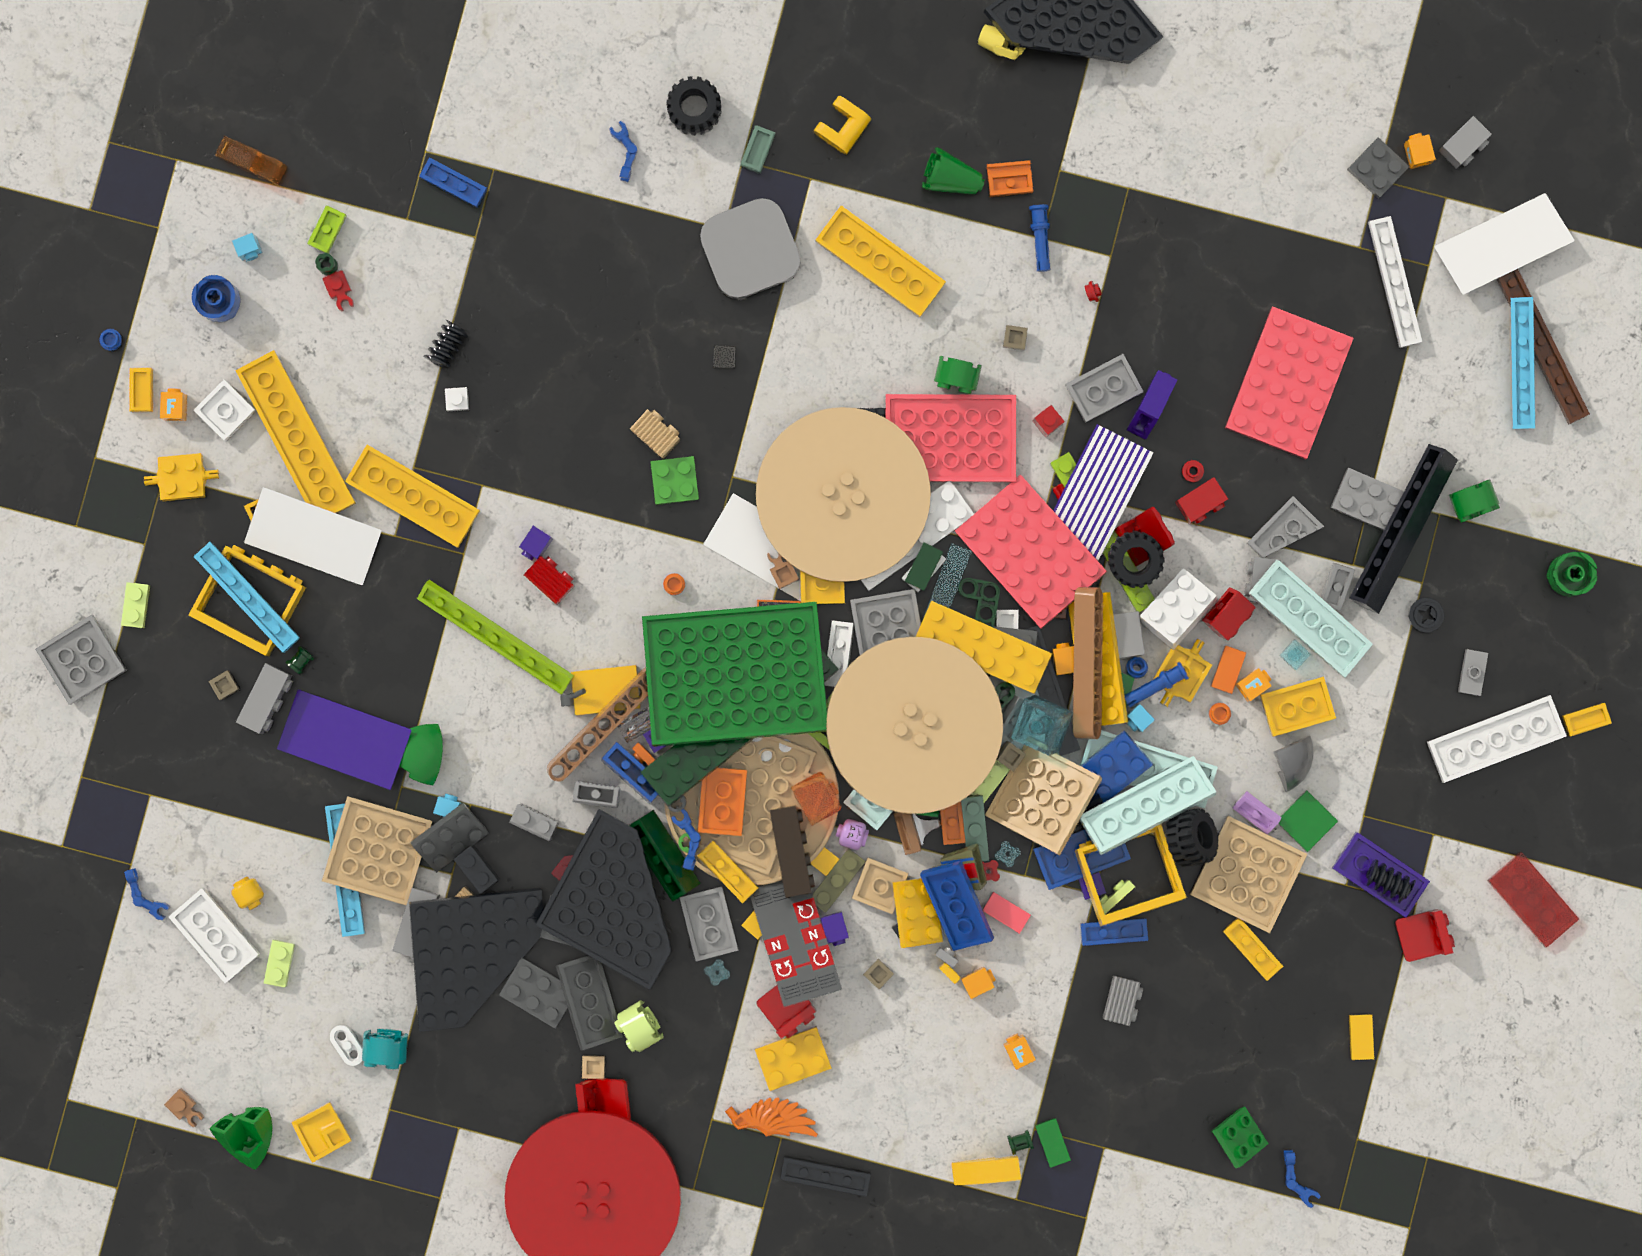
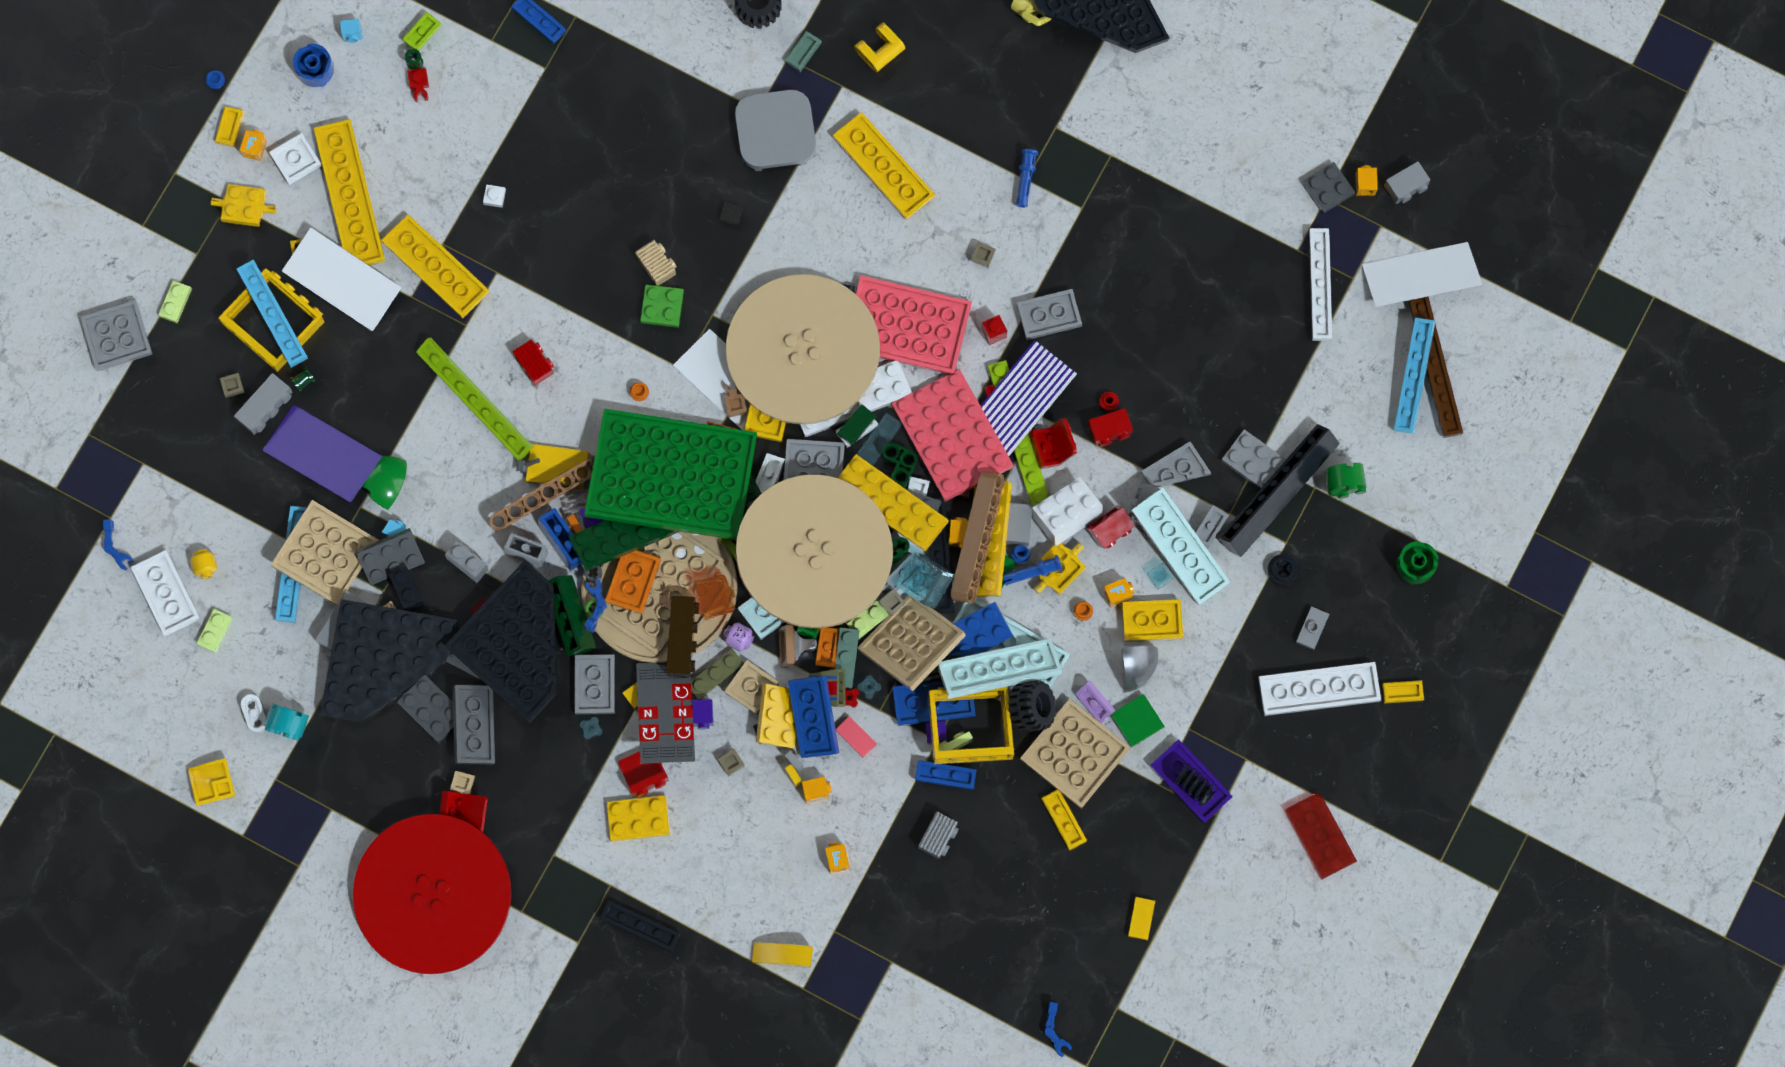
camera: 10 degrees right, 10 degrees down
medium nougat plate [164,1088,204,1127] -> none
green brick [209,1107,272,1170] -> none
black piece [423,319,468,368] -> none
dark purple brick [519,525,553,561] -> none
blue piece [609,121,637,182] -> none
yellowish green brick [615,1000,663,1052] -> none
yellow tile [697,840,758,903] -> none
orange animal [725,1097,818,1137] -> none
yellow tile [811,847,839,876] -> none
green cone [922,147,985,194] -> none
green brick [934,356,982,394] -> none
orange plate [987,160,1033,197] -> none
dark green bush [1007,1130,1034,1155] -> none
green tile [1035,1118,1071,1168] -> none
red plate [1084,281,1102,302] -> none
black tyre [1108,531,1165,588] -> none
dark purple slope [1127,370,1177,440] -> none
medium azure plate [1127,704,1155,732] -> none
orange tile [1210,646,1246,694] -> none
green plate [1212,1107,1268,1169] -> none
coral plate [1225,307,1353,459] -> none
red bracket [1395,909,1455,962] -> none

